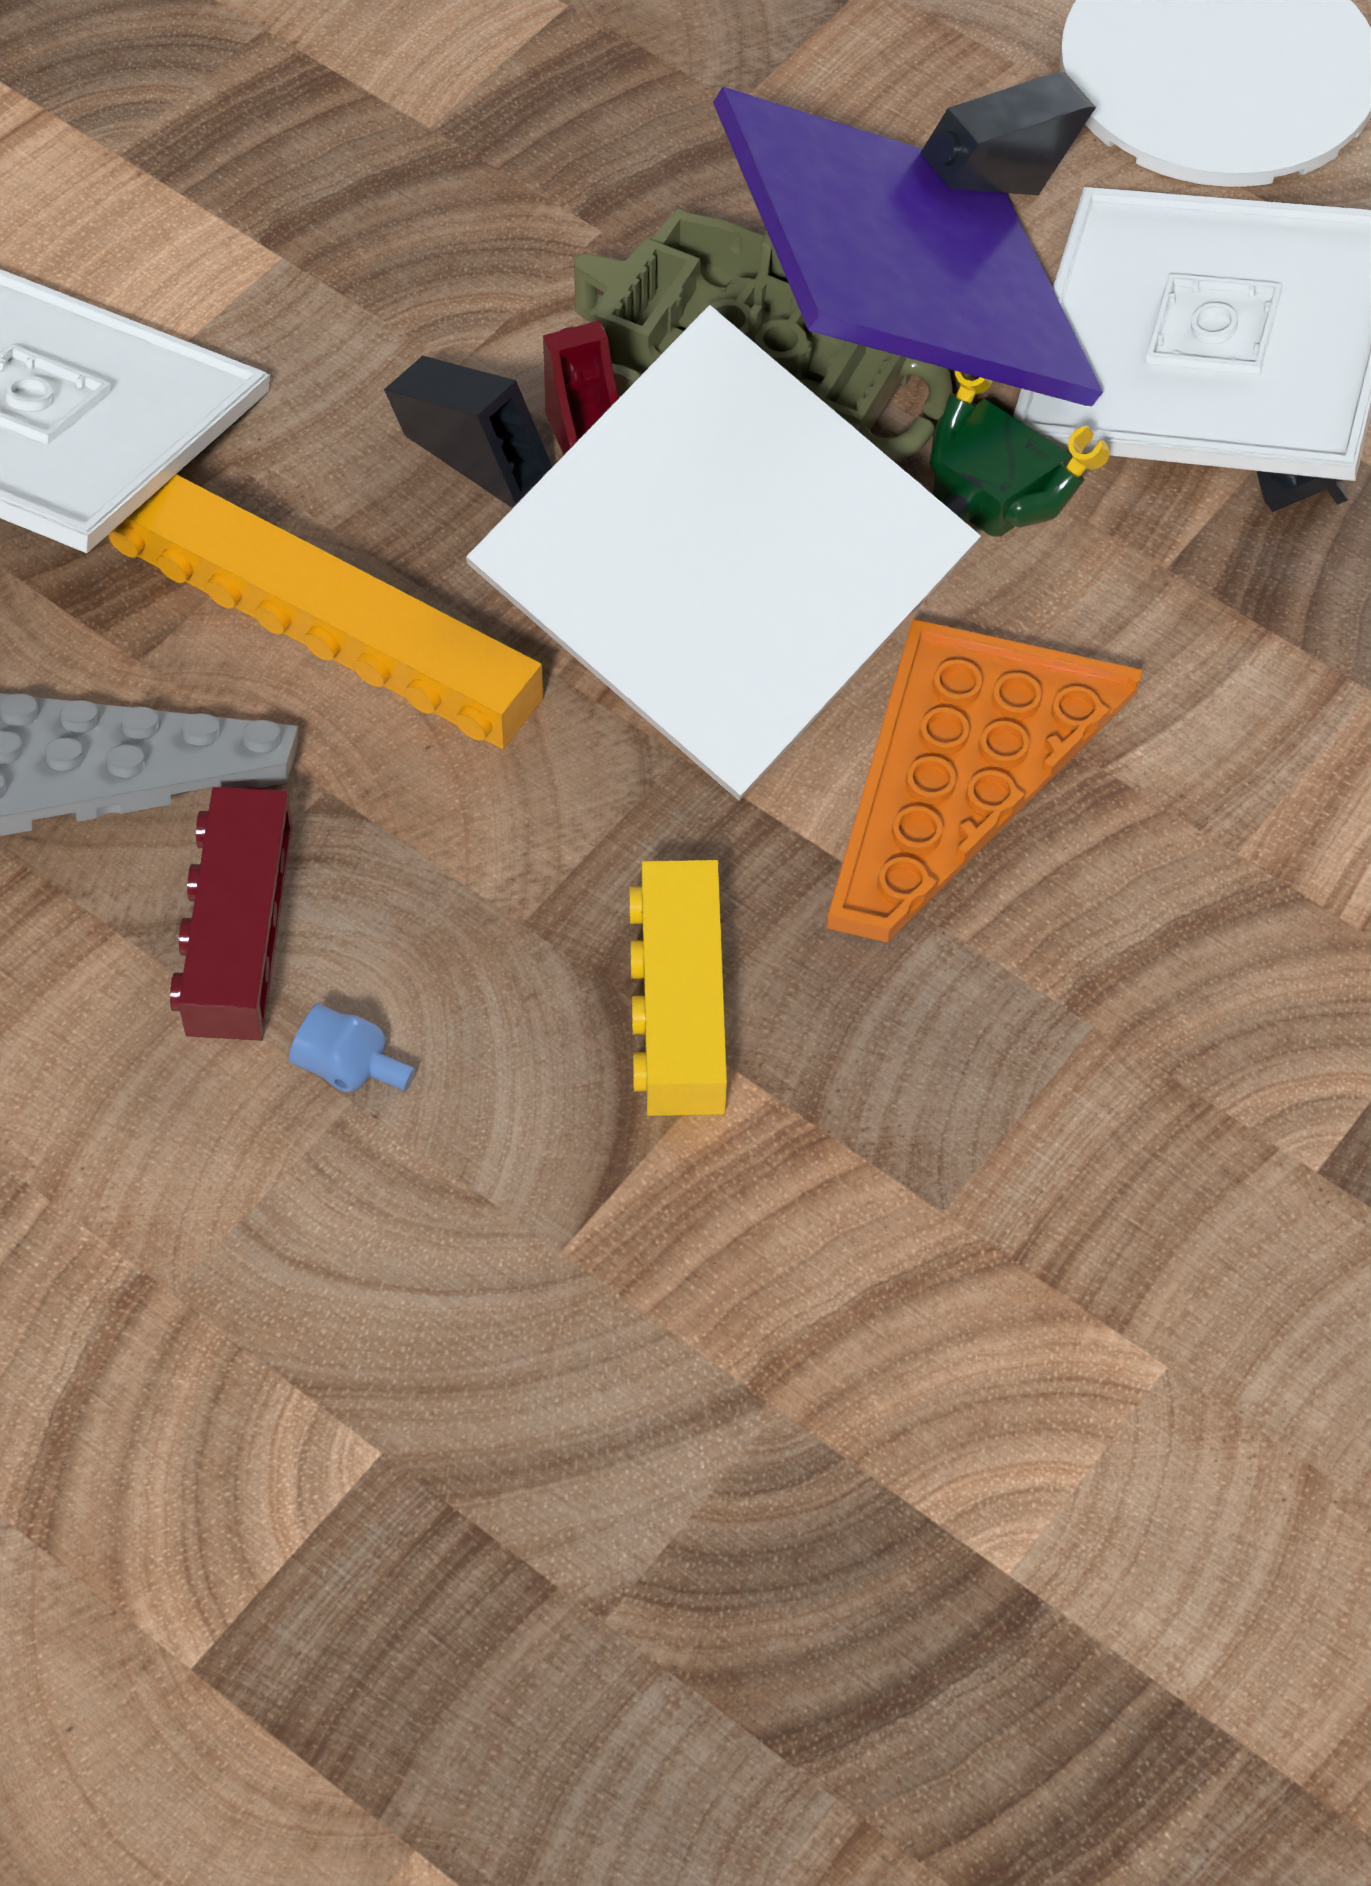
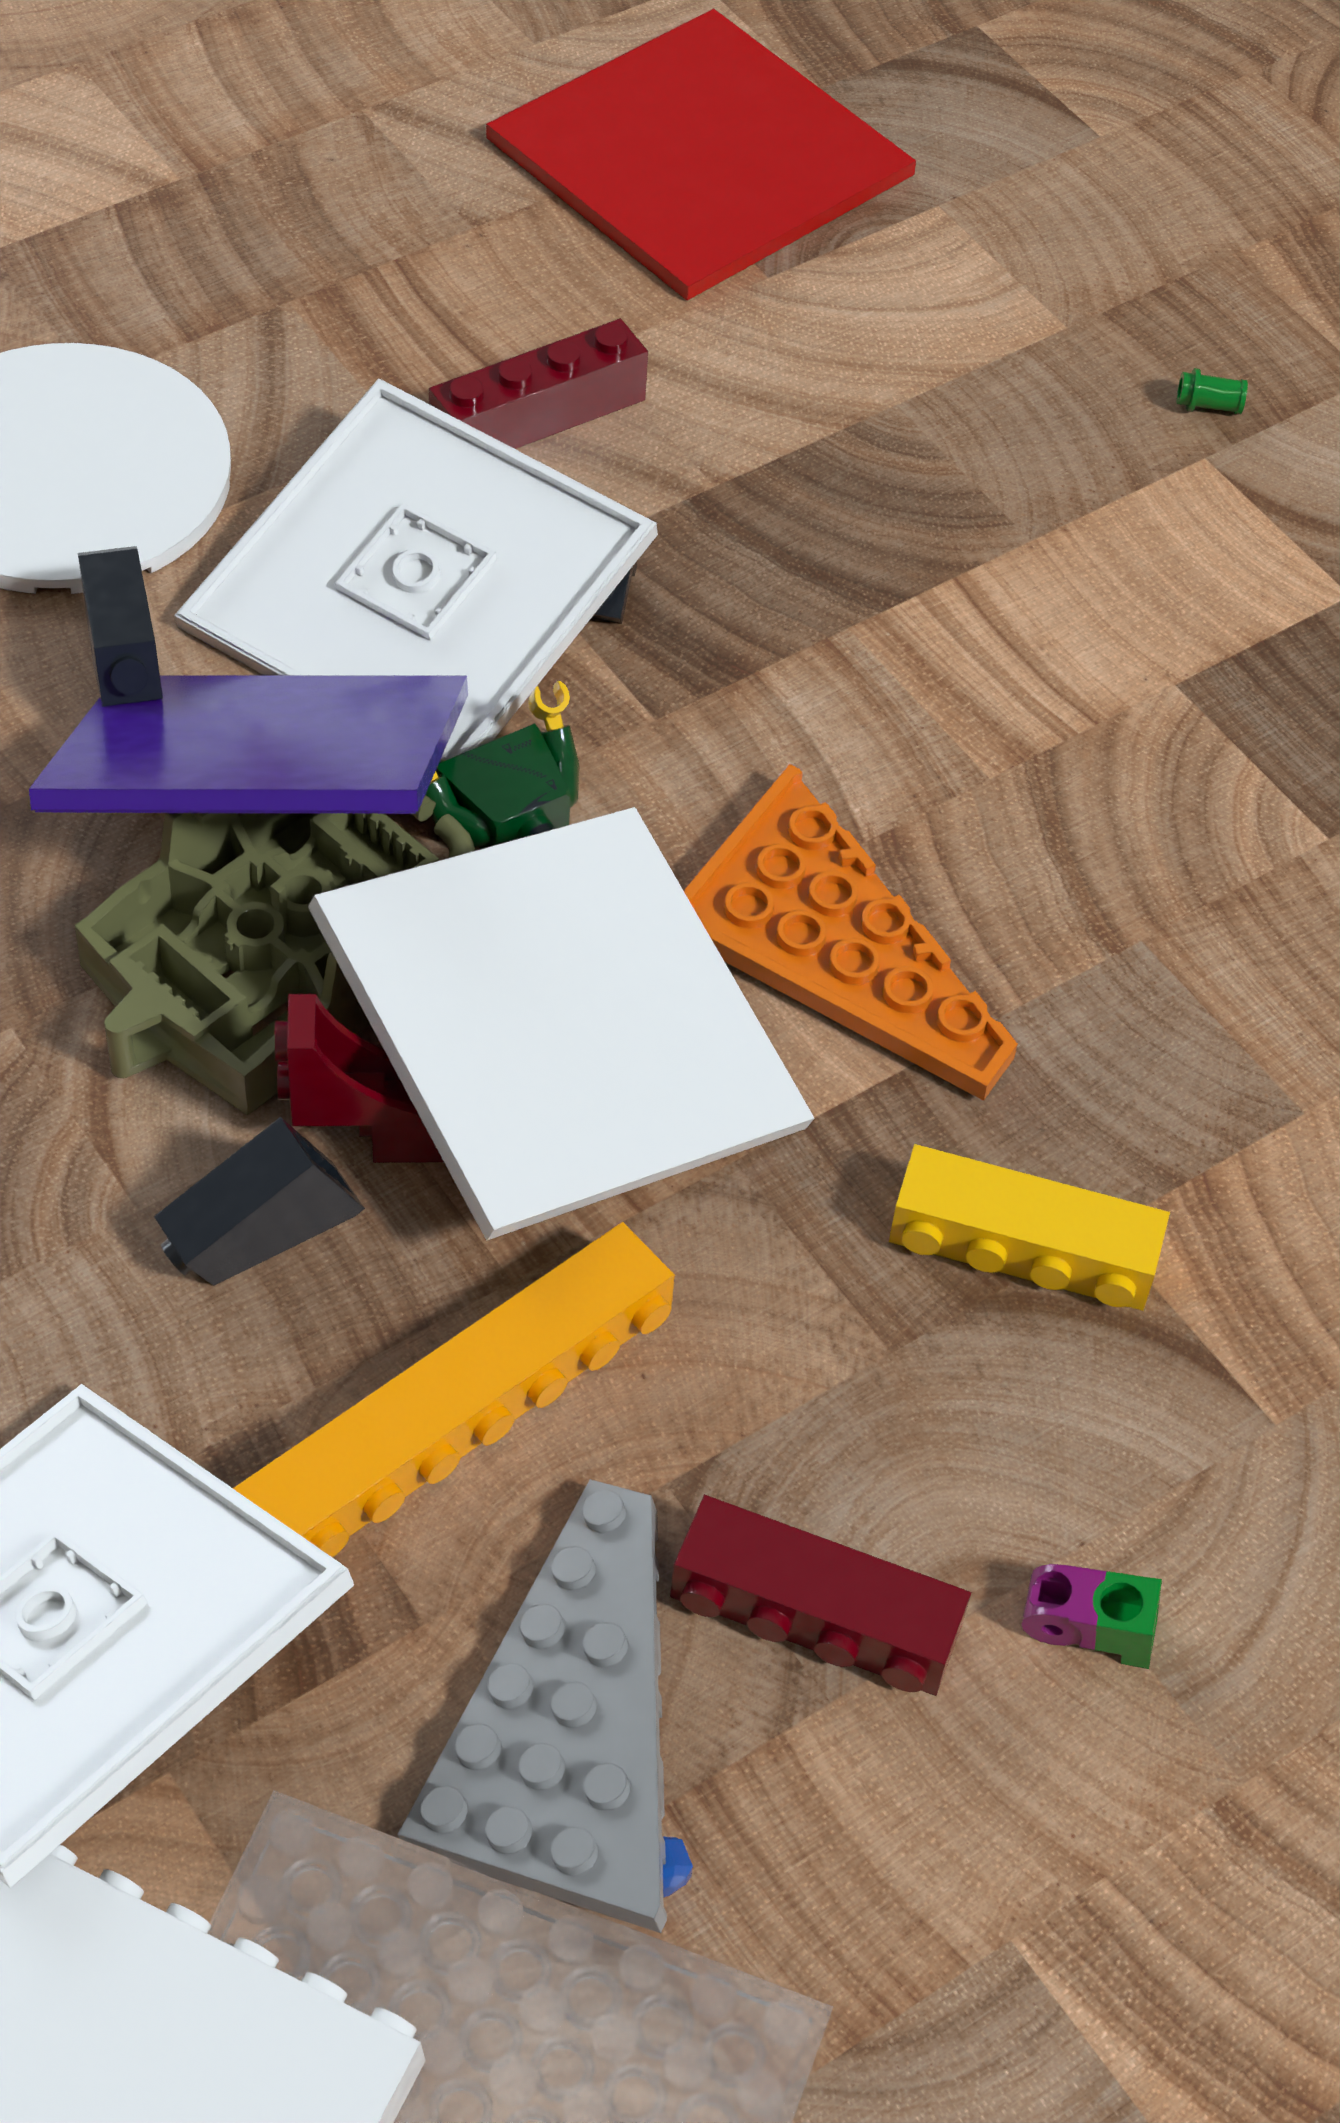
camera: 75 degrees left, 5 degrees down
medium blue piece [289,1003,416,1092] -> none
none -> leg [1021,1564,1162,1669]

